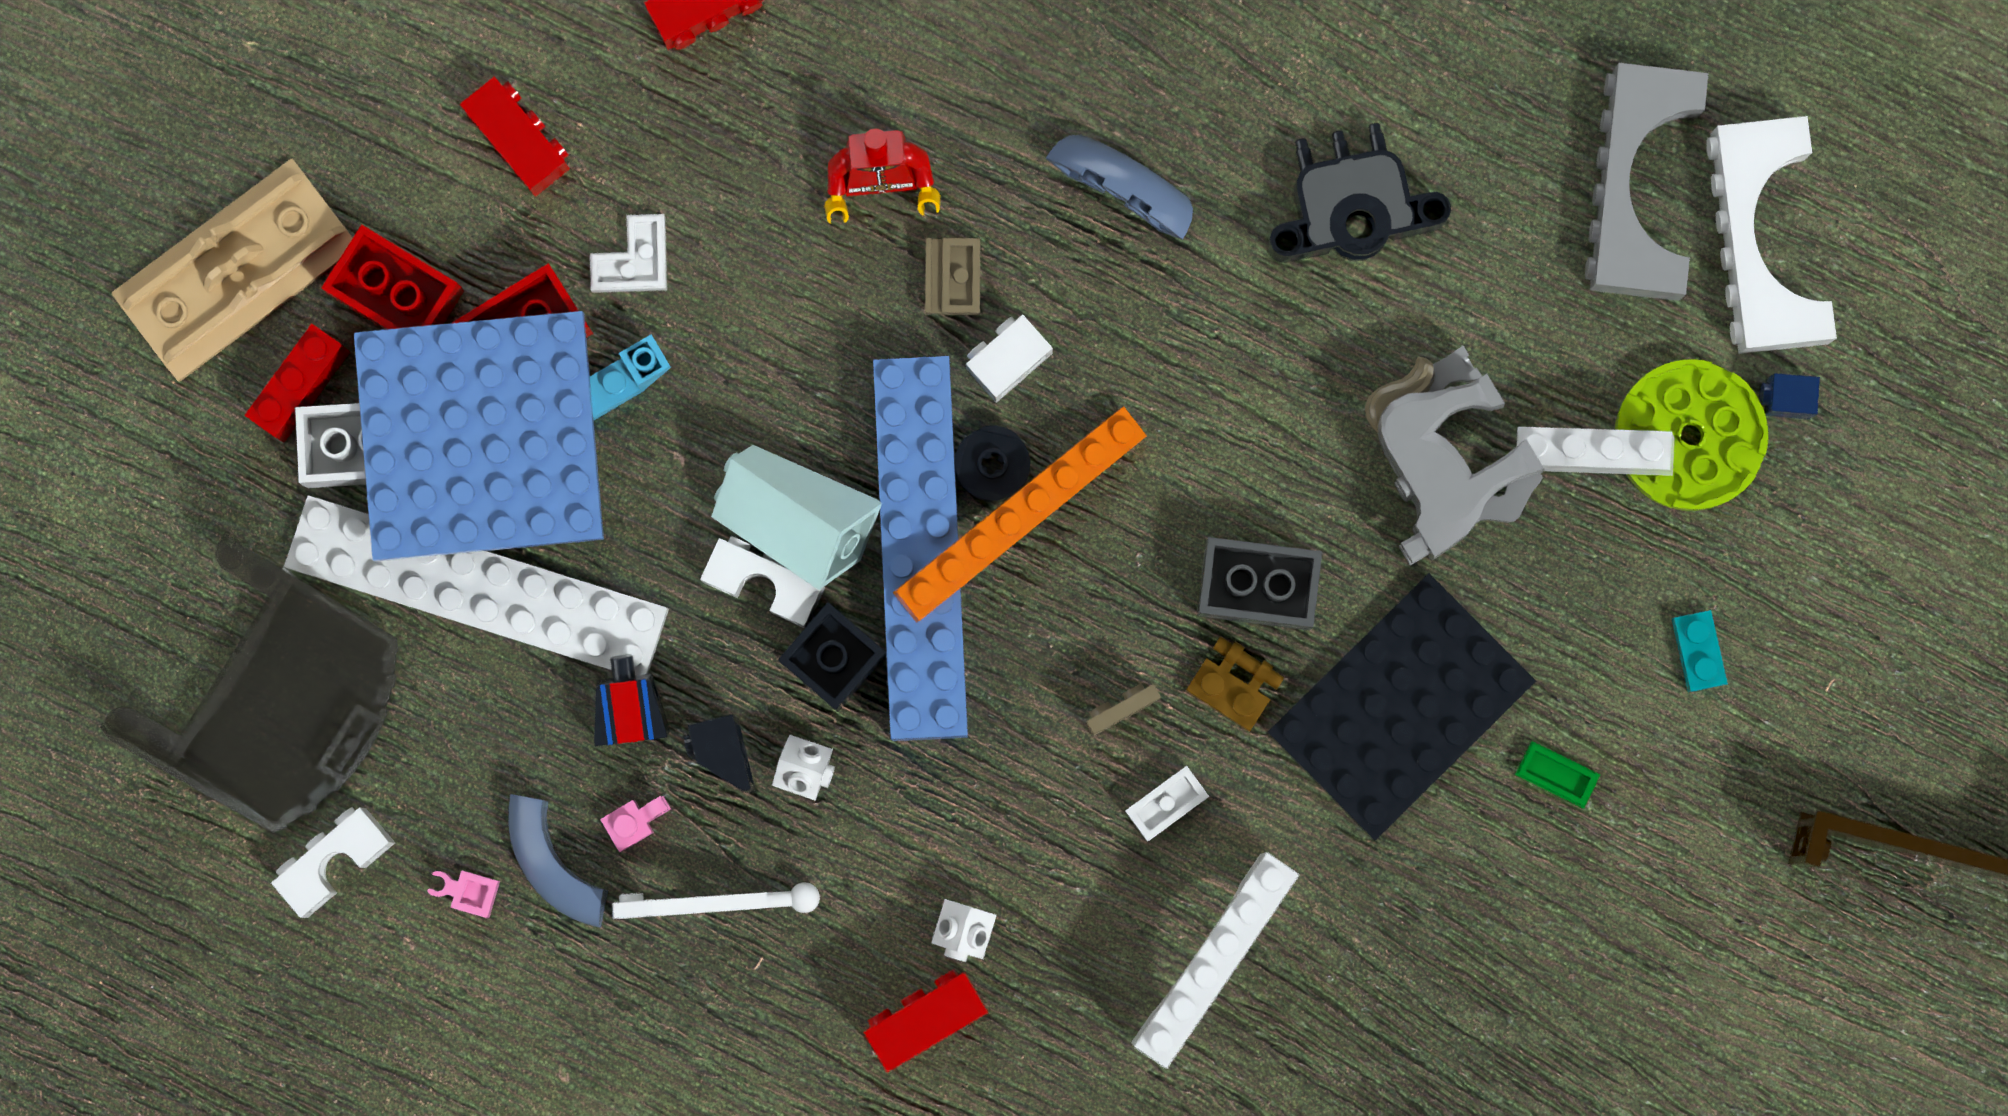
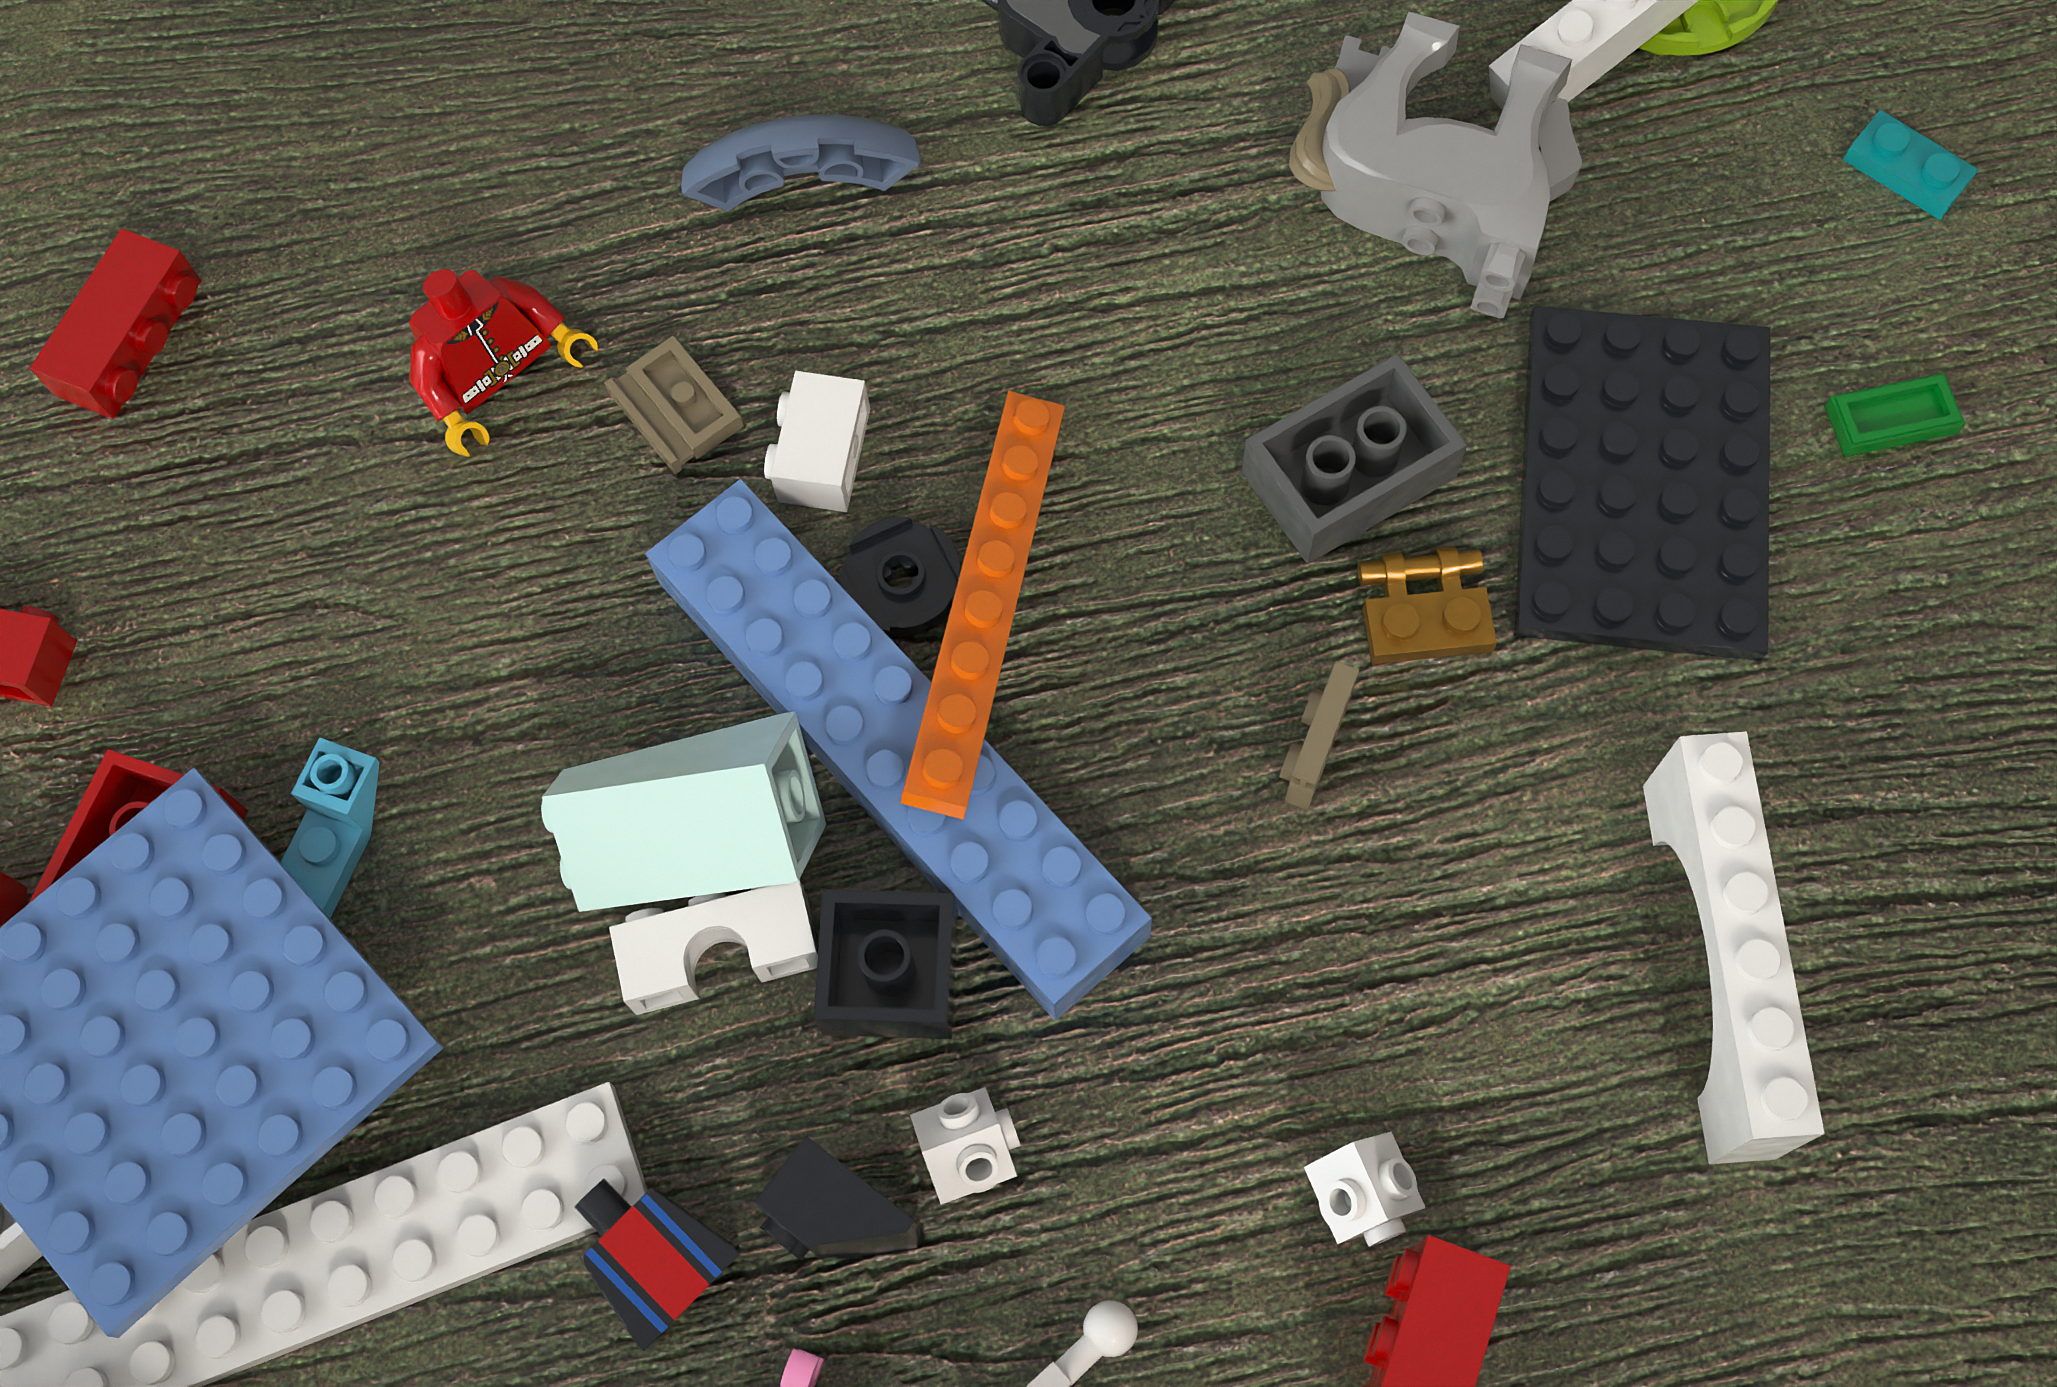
camera: 35 degrees left, 15 degrees down
white tile [590,214,667,293] -> none
white plate [1125,766,1209,842] -> none

